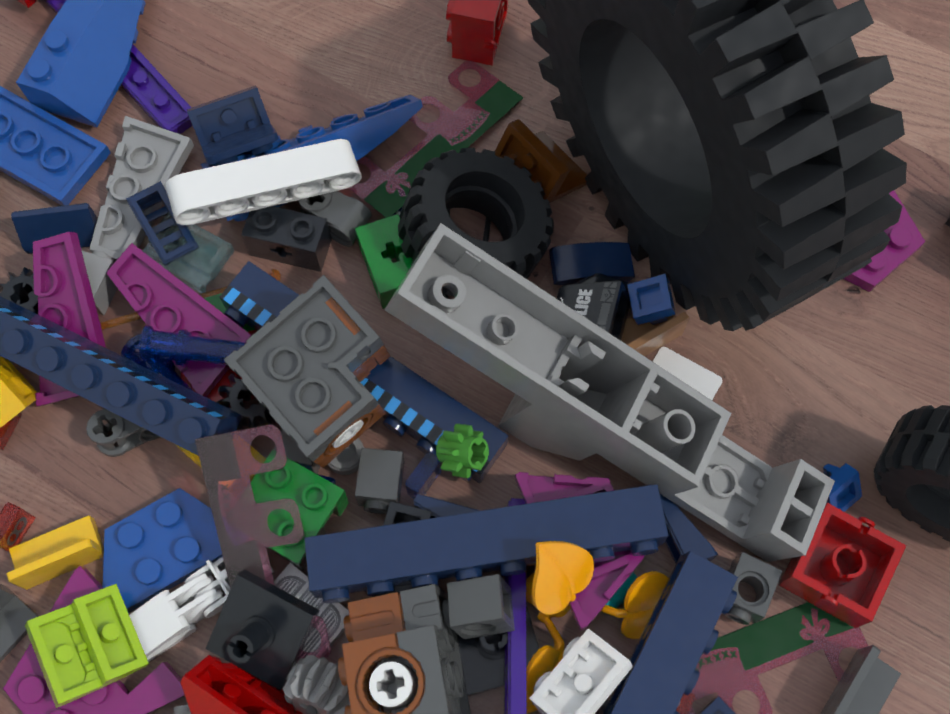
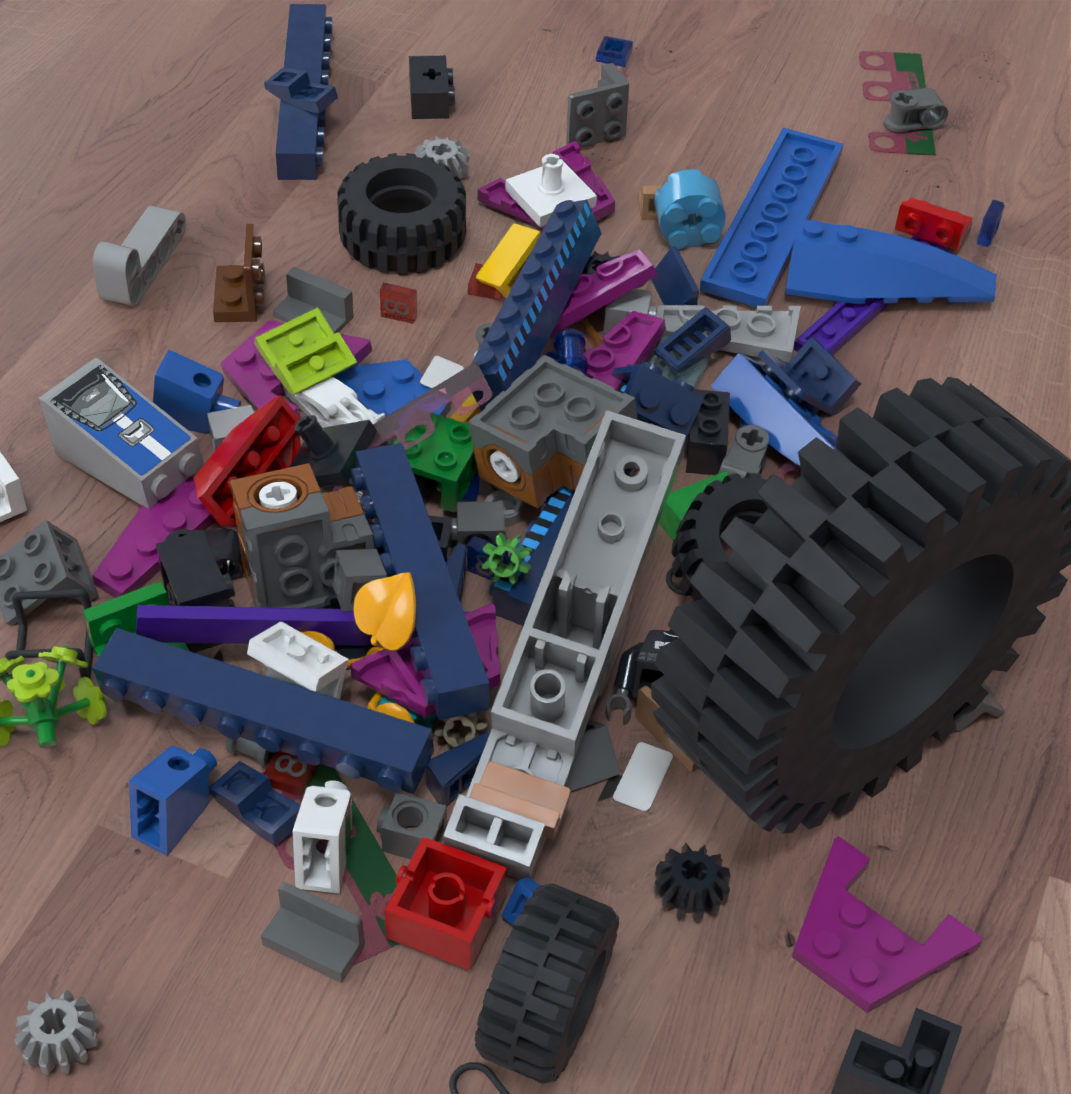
camera: 80 degrees right, 20 degrees down
yellow panel [6,515,104,590] -> none
white beam [165,139,362,225] -> none
none -> white torso [293,781,352,894]
none -> white sticker [420,356,464,394]
none -> nougat panel [469,761,570,840]
none -> dark blue bracket [612,362,704,439]
none -> black gear [654,842,731,922]

